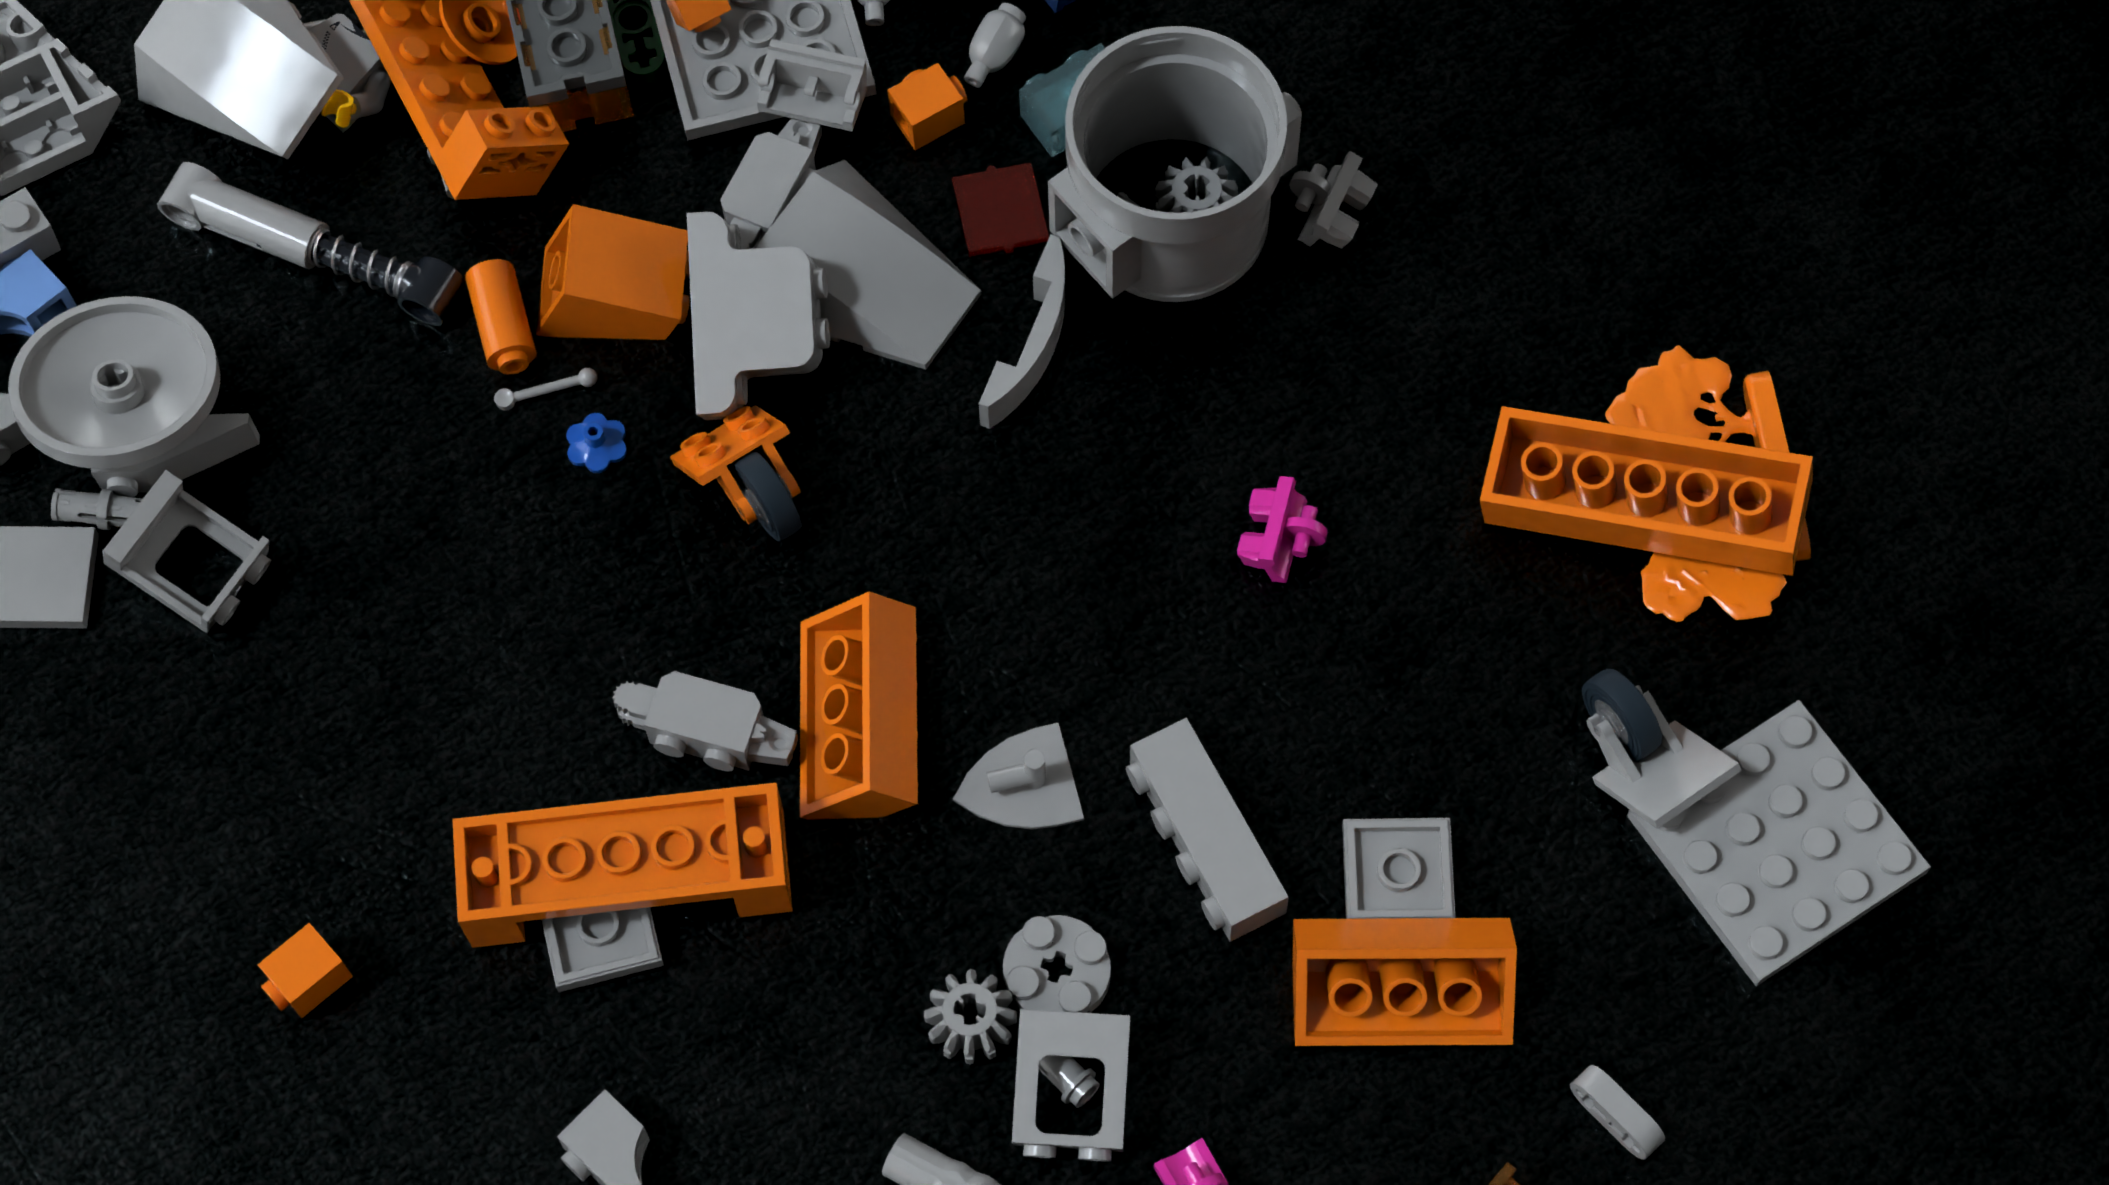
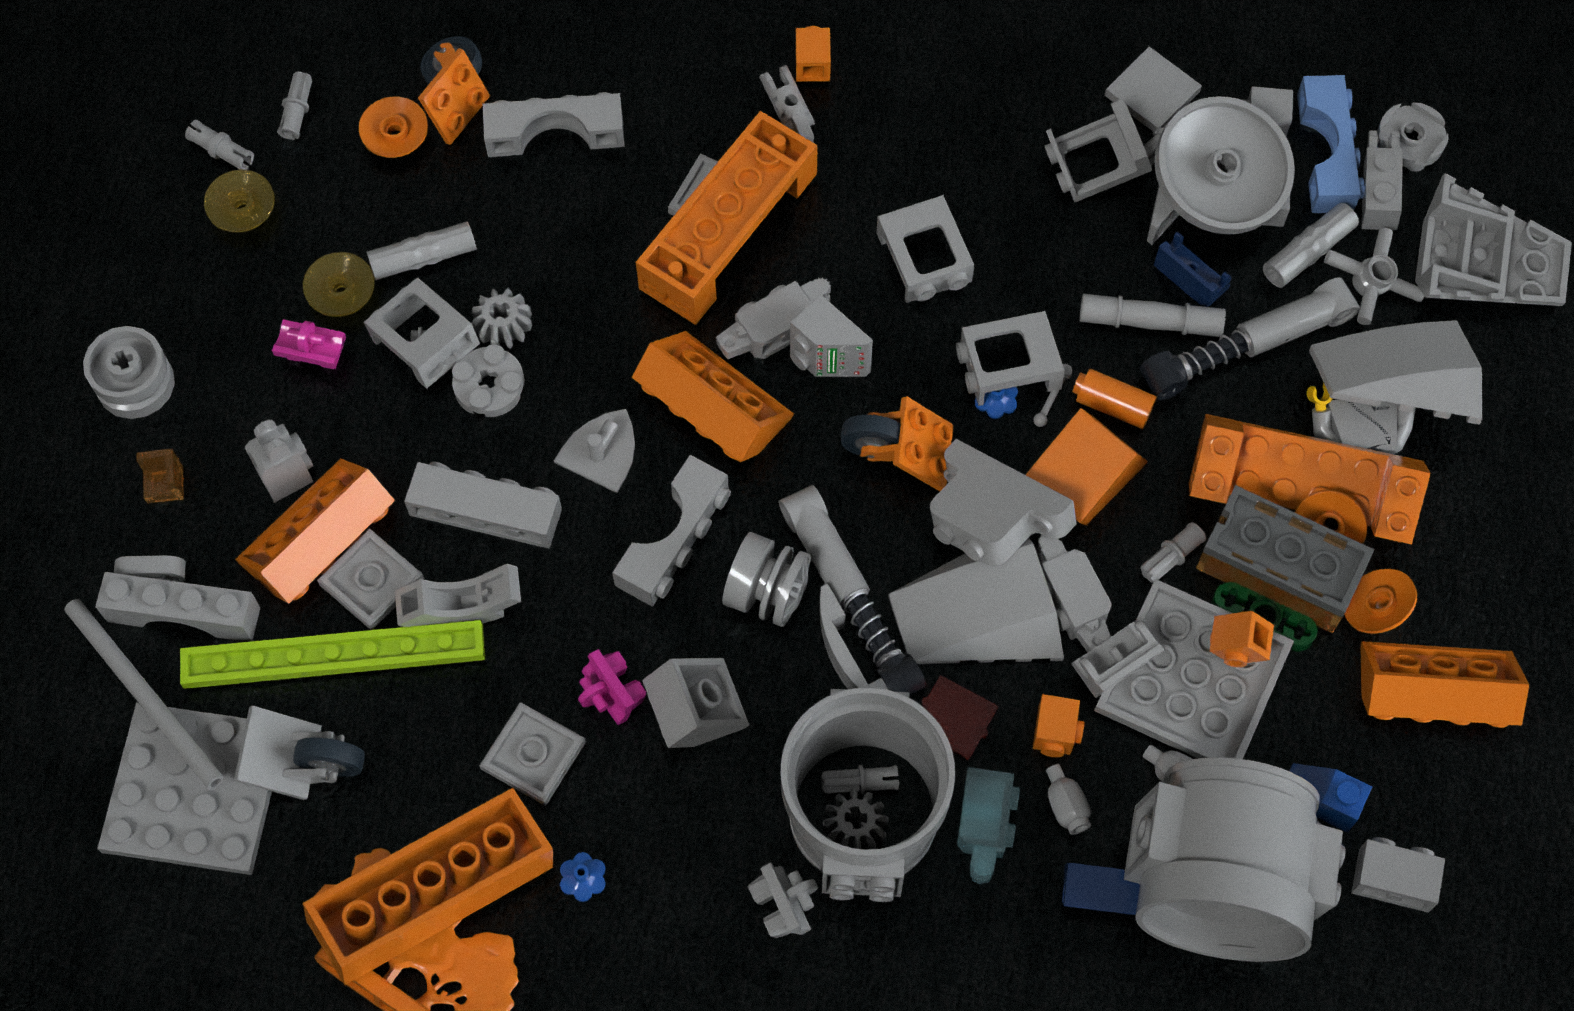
camera: 130 degrees right, 0 degrees up
none -> light grey piece [65,599,224,790]
none -> light grey arch [95,572,260,642]
none -> lime plate [180,620,485,689]
none -> light grey hinge [245,420,314,503]
none -> light grey arch [395,564,521,627]
none -> light grey plate [479,702,586,806]
none -> blue plant [560,852,606,902]
none -> light grey arch [612,455,731,607]
none -> light grey slope [642,658,749,748]
none -> light grey wheel [722,532,811,627]
none -> light grey hinge [759,65,815,143]
none -> piece [779,485,926,695]
none -> light grey slope [790,295,873,377]
none -> light grey window [877,195,974,303]
none -> light grey window [956,311,1064,406]
none -> light grey piece [1080,294,1226,337]
none -> light grey axle [1141,522,1206,583]
none -> dark blue hinge [1154,232,1231,307]
none -> light grey axle [1263,203,1359,288]
none -> light grey bar [1324,228,1425,325]

